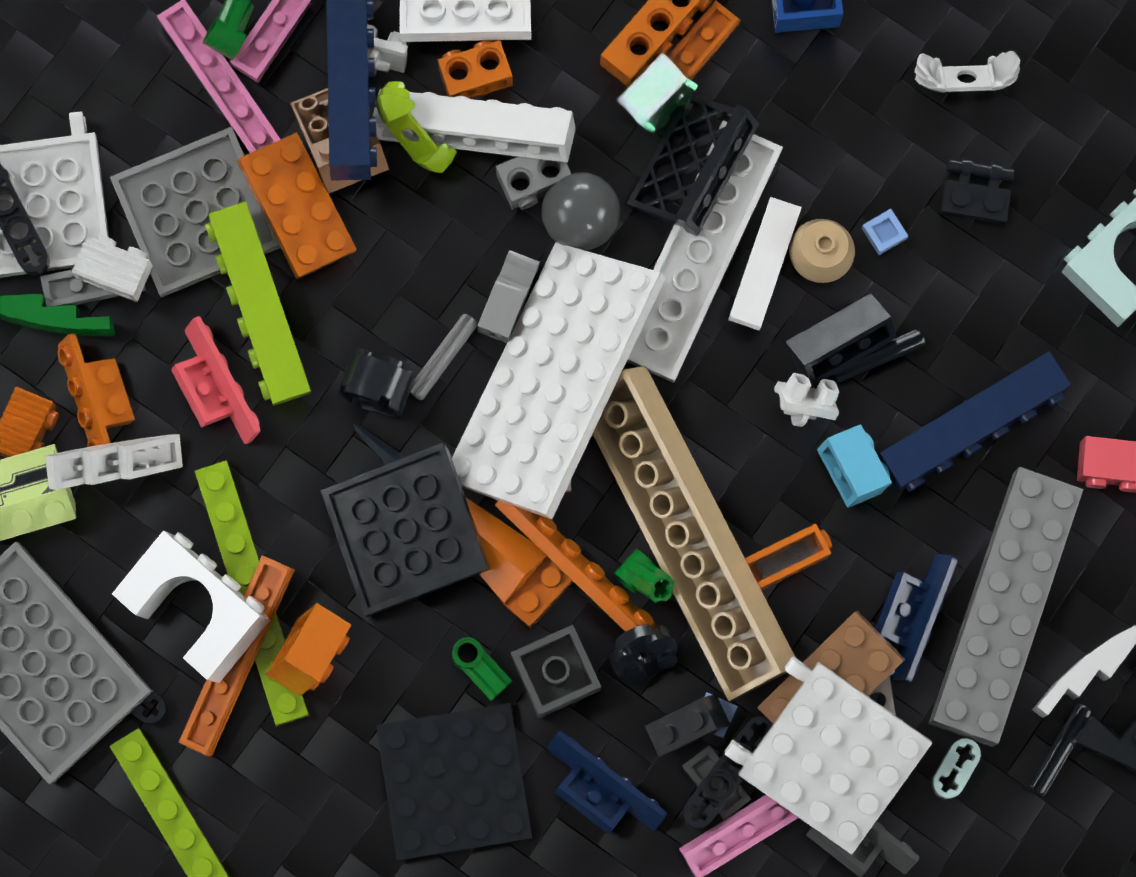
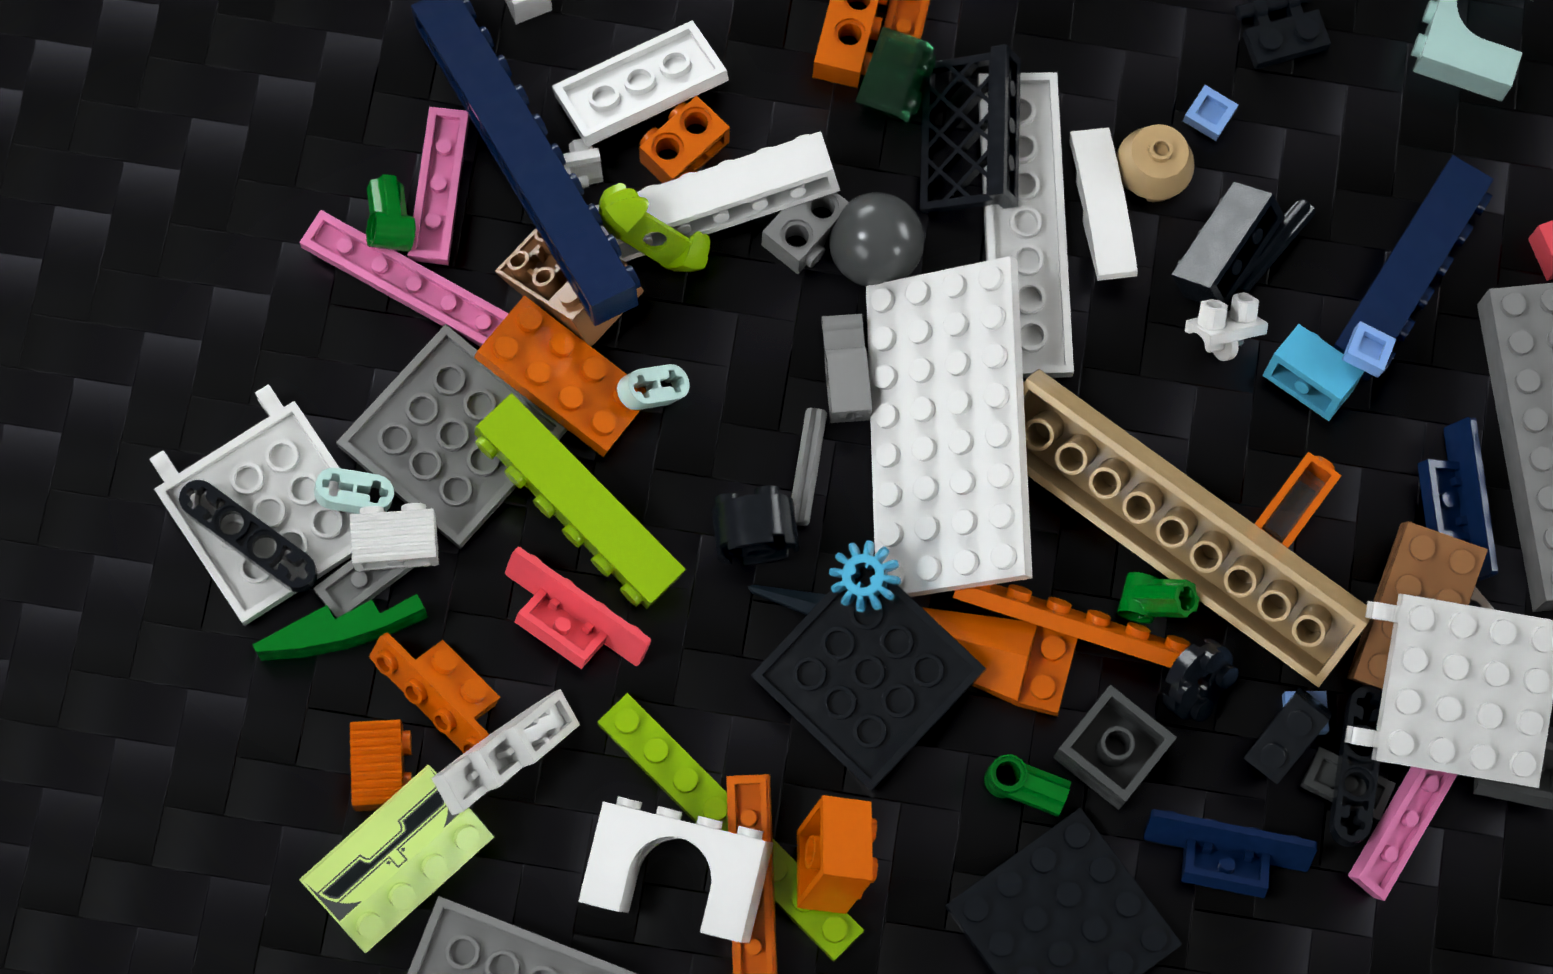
camera: 30 degrees left, 5 degrees down
none -> light aqua beam [314,468,394,514]
none -> light aqua beam [617,364,690,410]
none -> medium azure gear [829,541,901,612]
none -> light blue plate [1342,321,1396,378]

